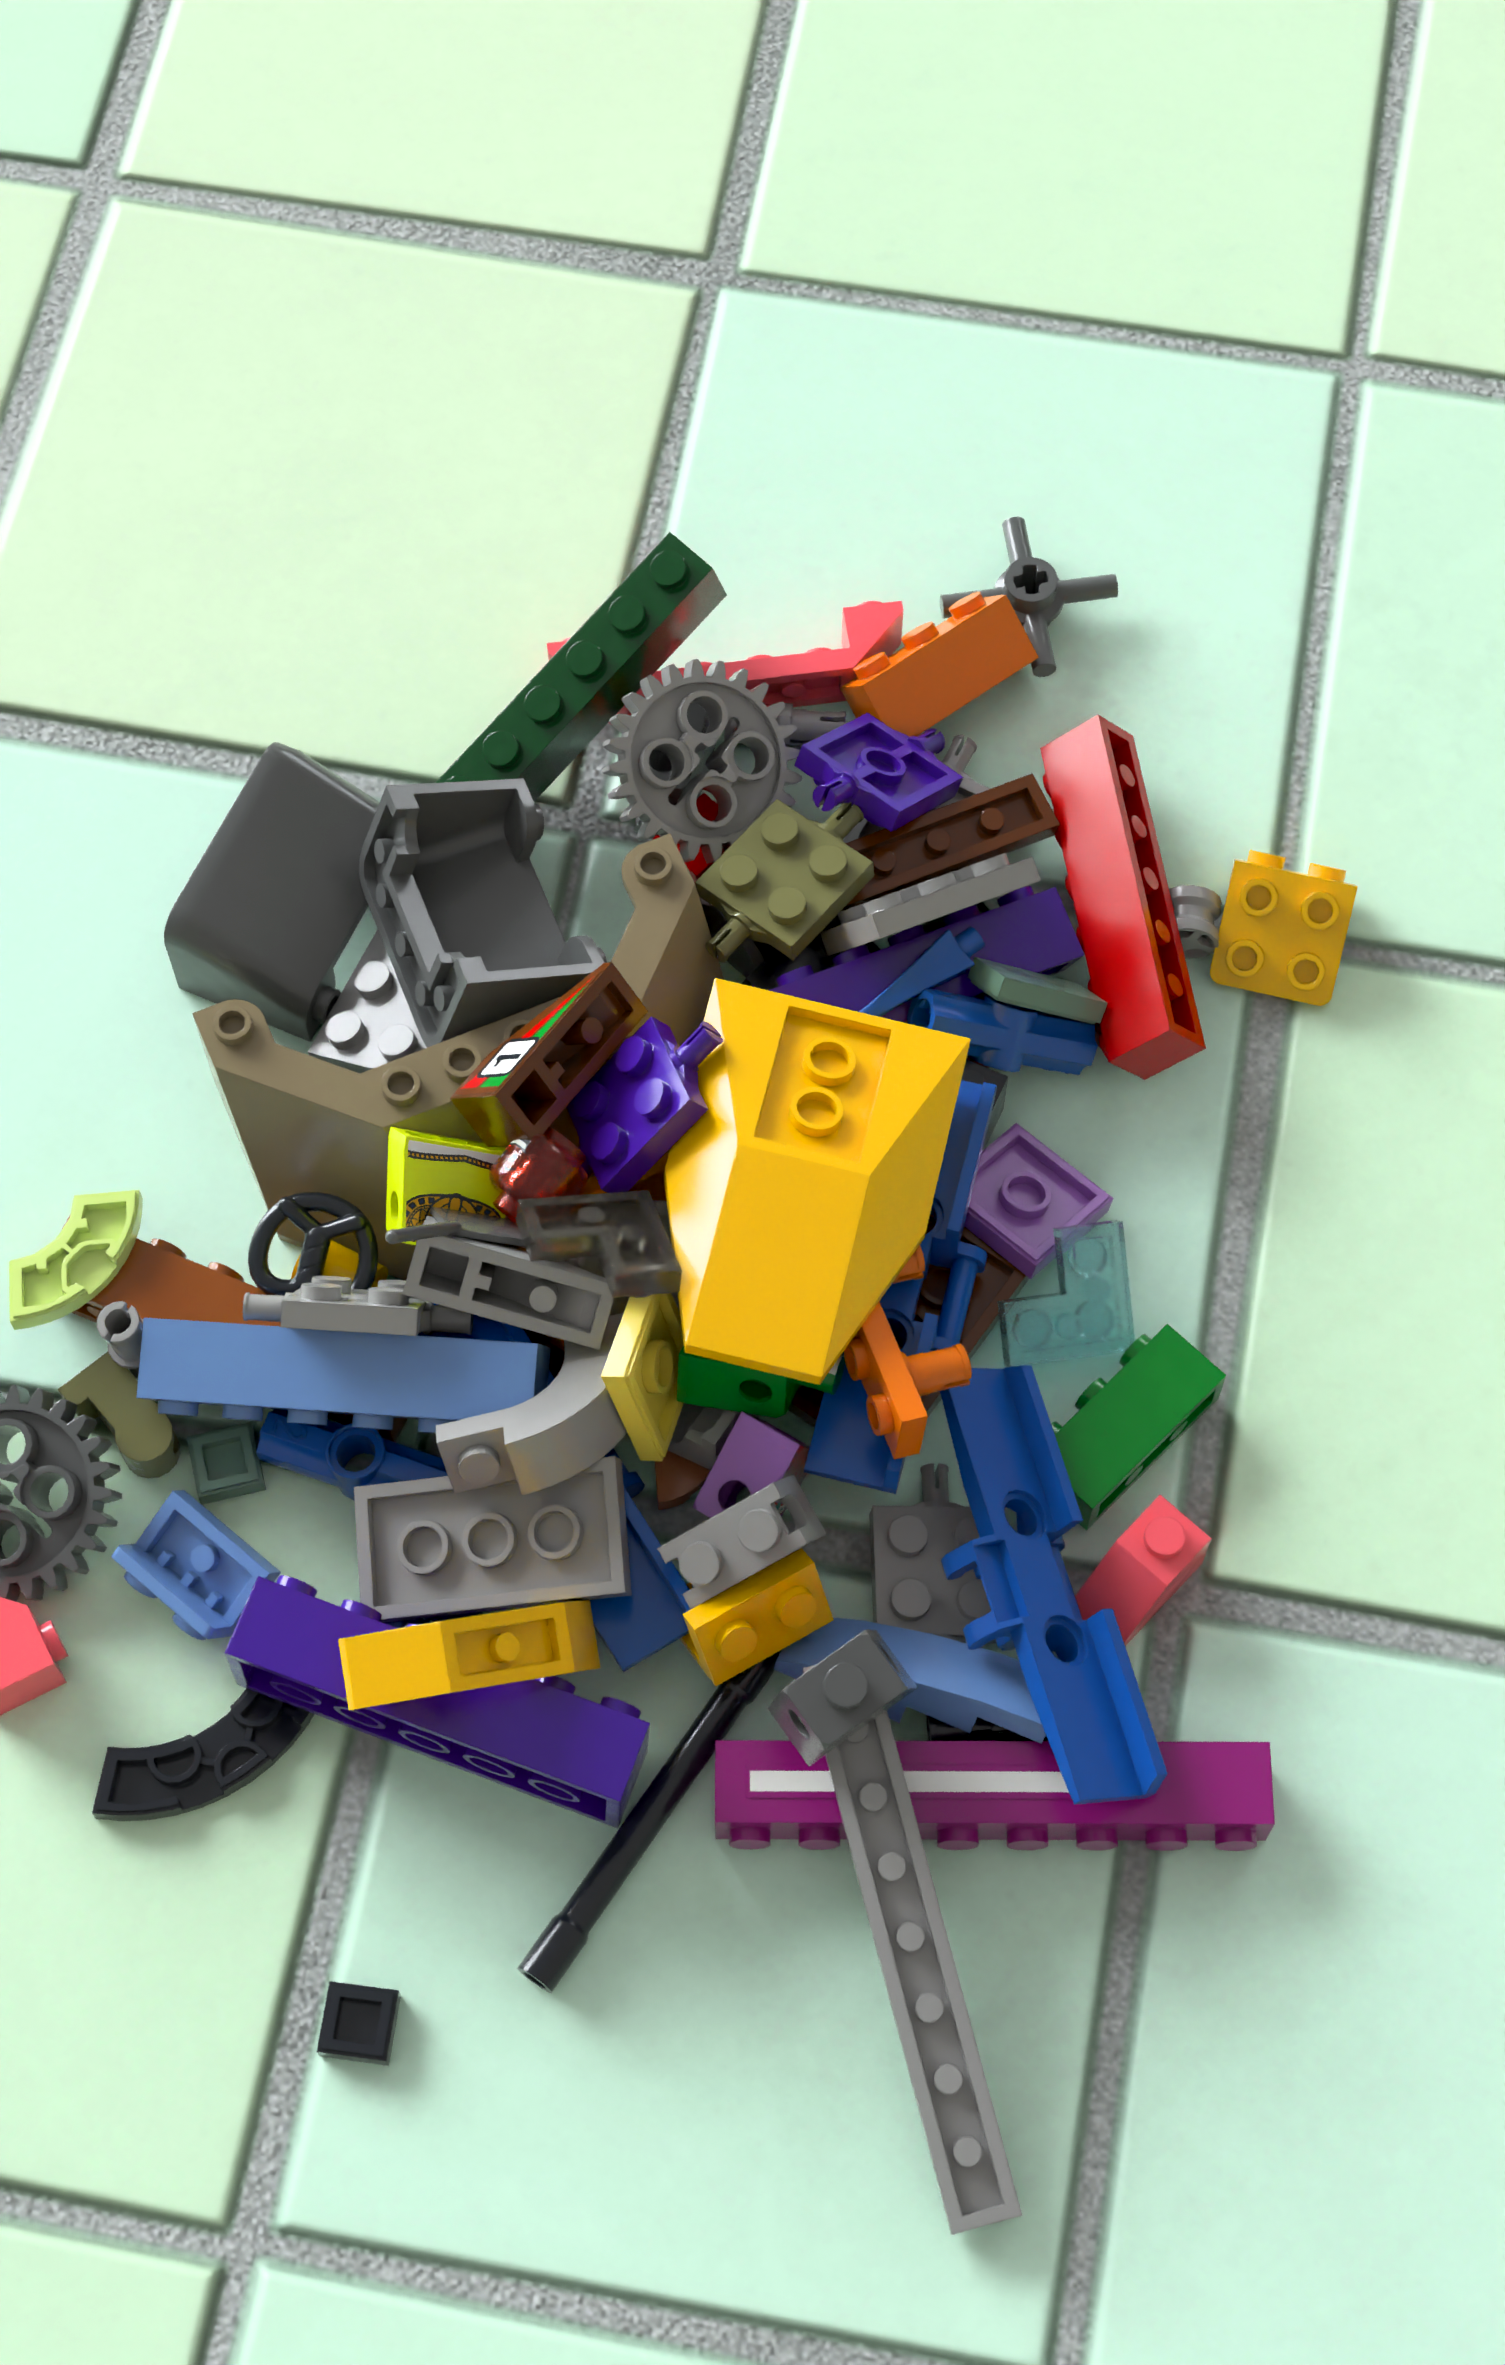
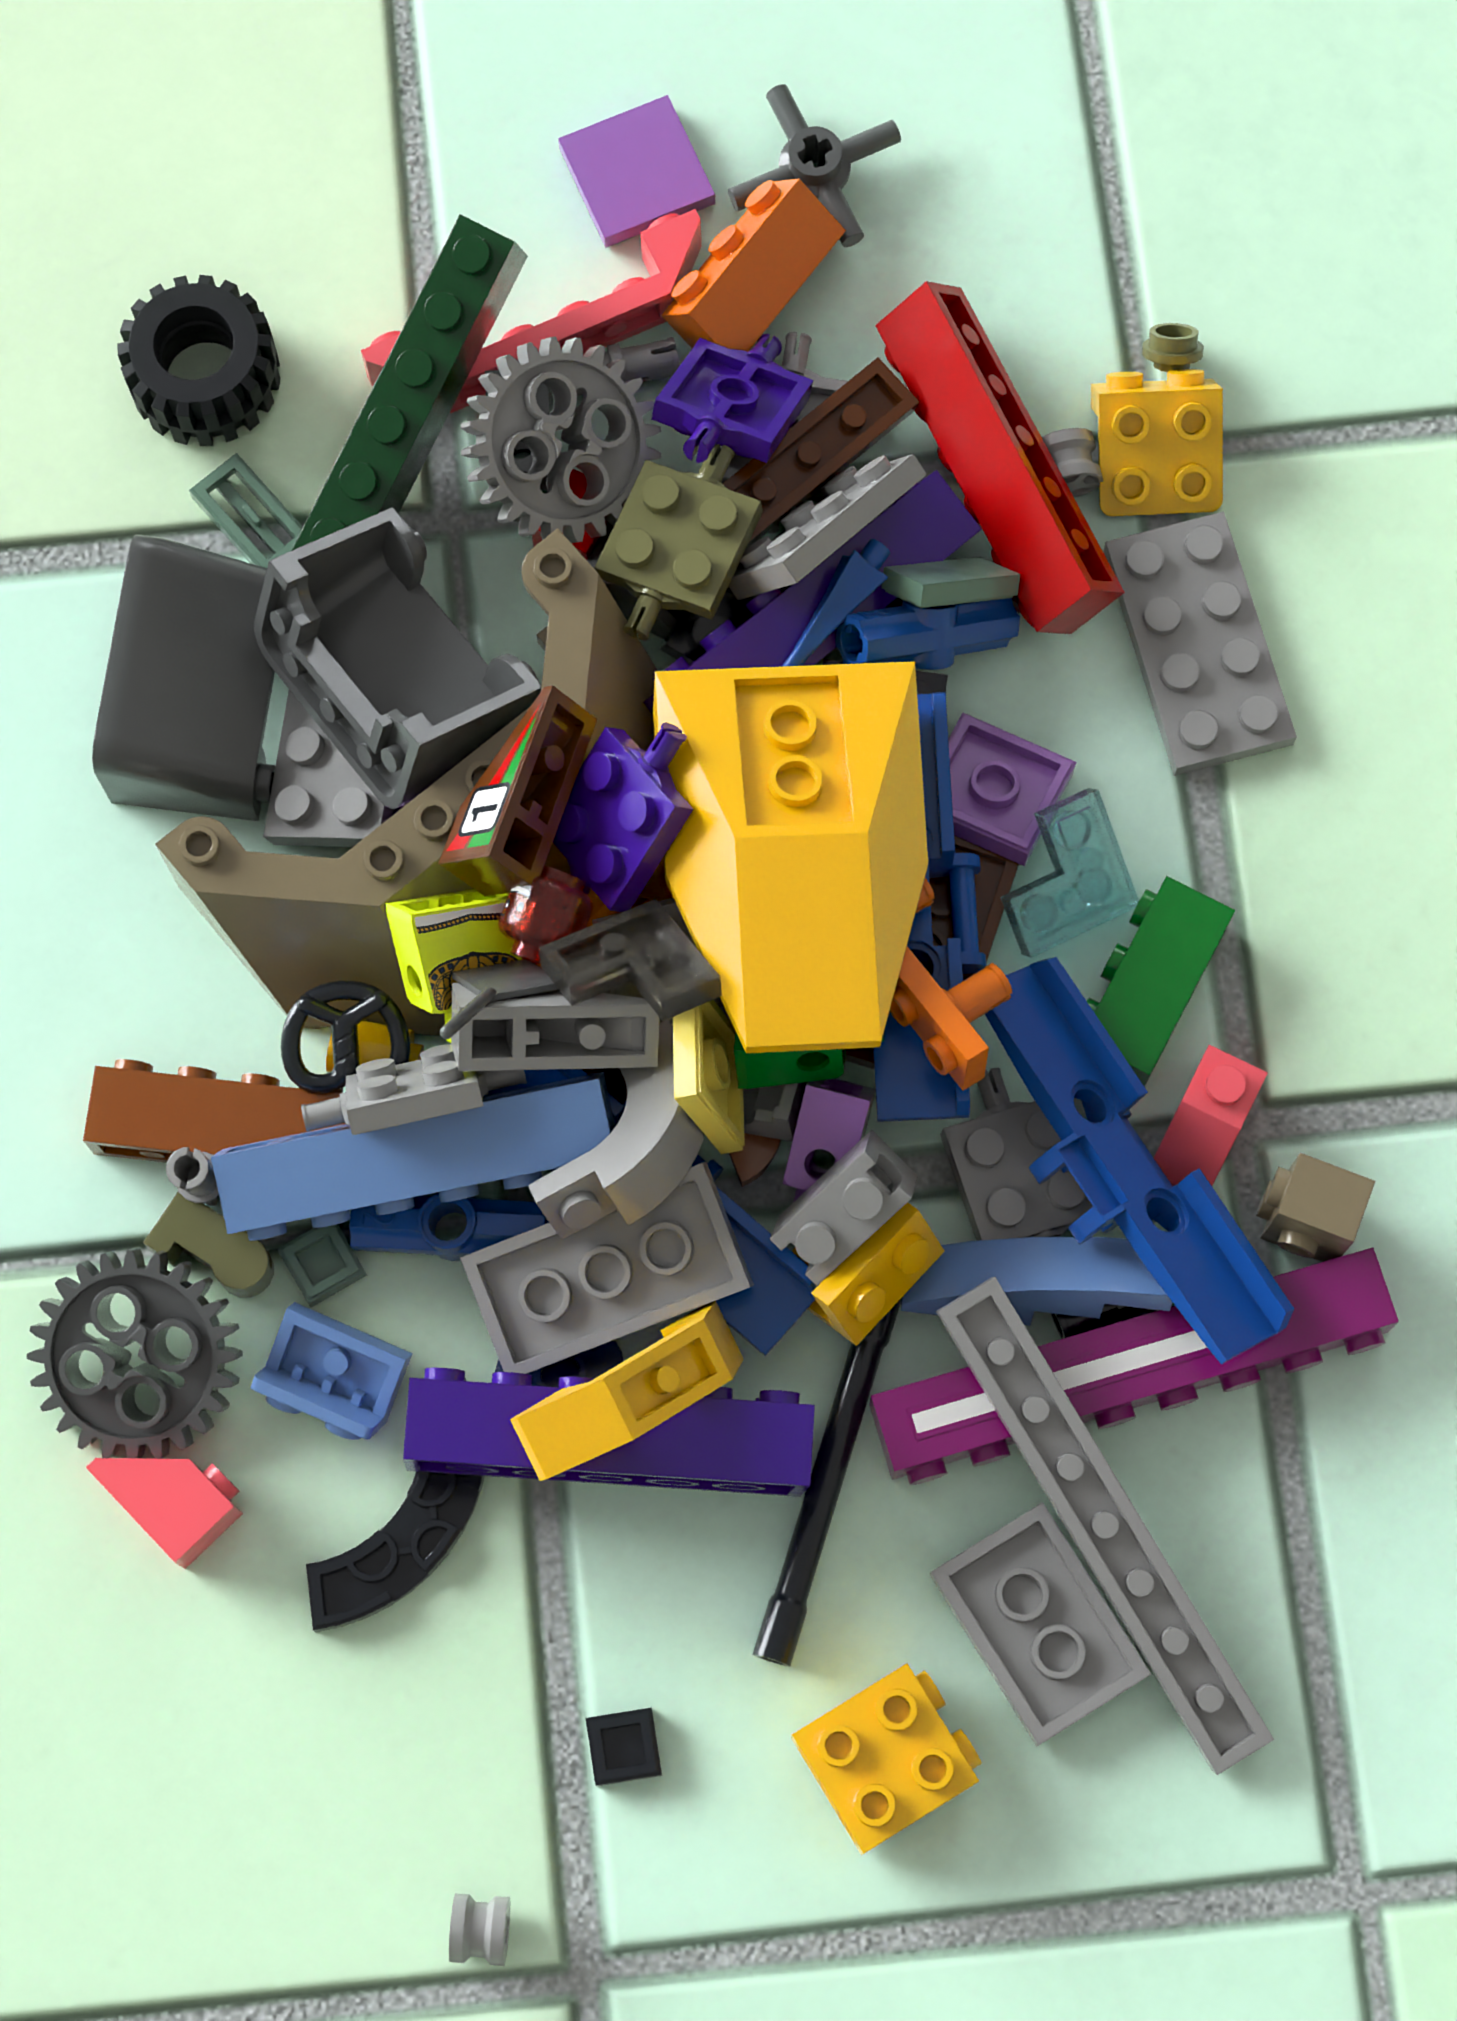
camera: 15 degrees left, 10 degrees up
yellowish green tile [9,1190,143,1330] -> none
dark grey torso [768,1629,917,1766] -> none
none -> black tyre [117,275,281,446]
none -> sand green tile [189,453,303,568]
none -> light grey wheel [449,1893,511,1966]
none -> medium lavender tile [558,95,715,248]
none -> yellow brick [791,1663,982,1855]
none -> light grey plate [930,1502,1151,1747]
none -> light grey plate [1103,511,1297,776]
none -> olive plate [1142,323,1204,372]
none -> dark tan brick [1256,1153,1375,1262]

